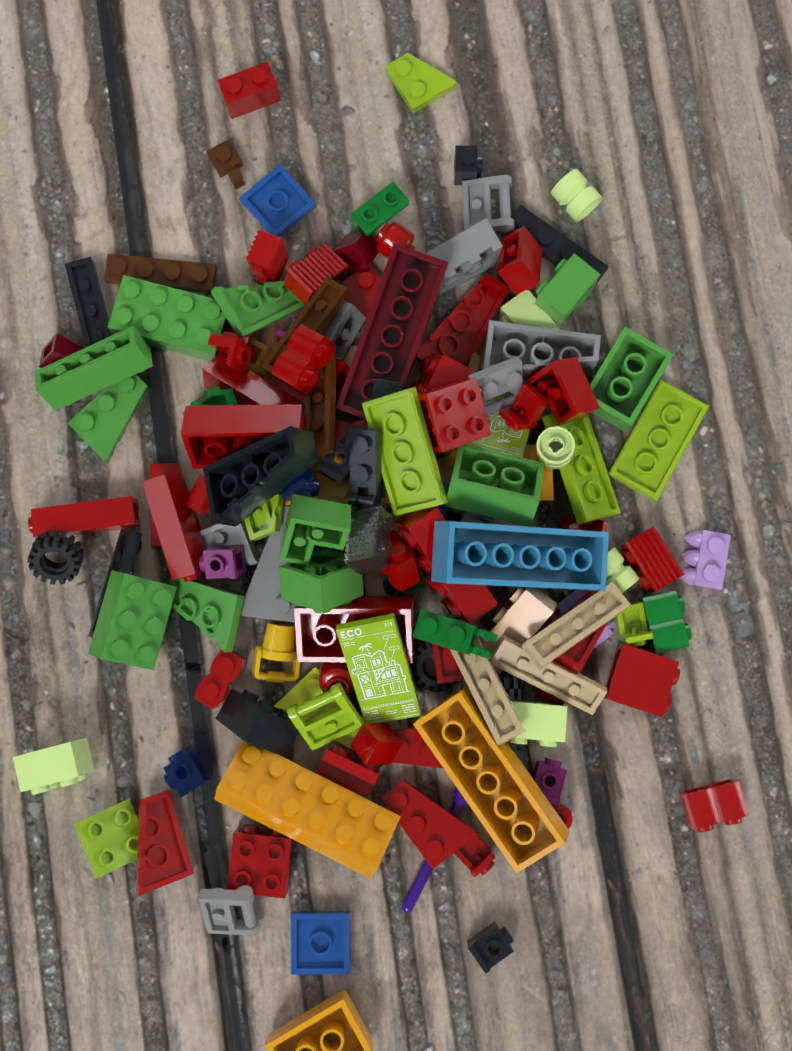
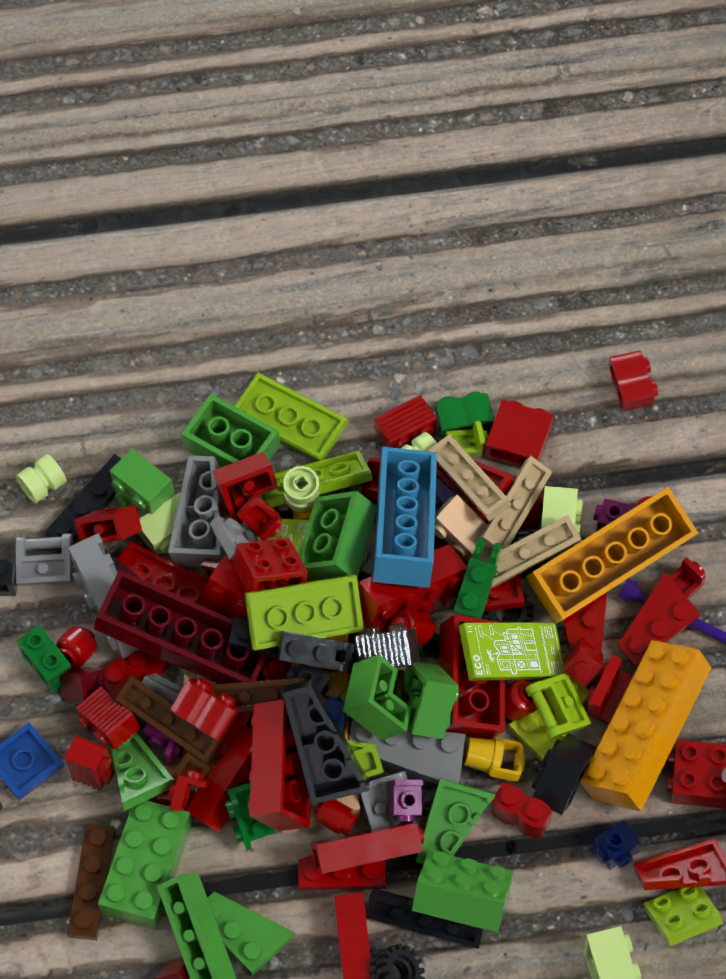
camera: 90 degrees left, 20 degrees down
black plate [65,257,113,347] -> none
lavender plate [680,530,731,591] -> none

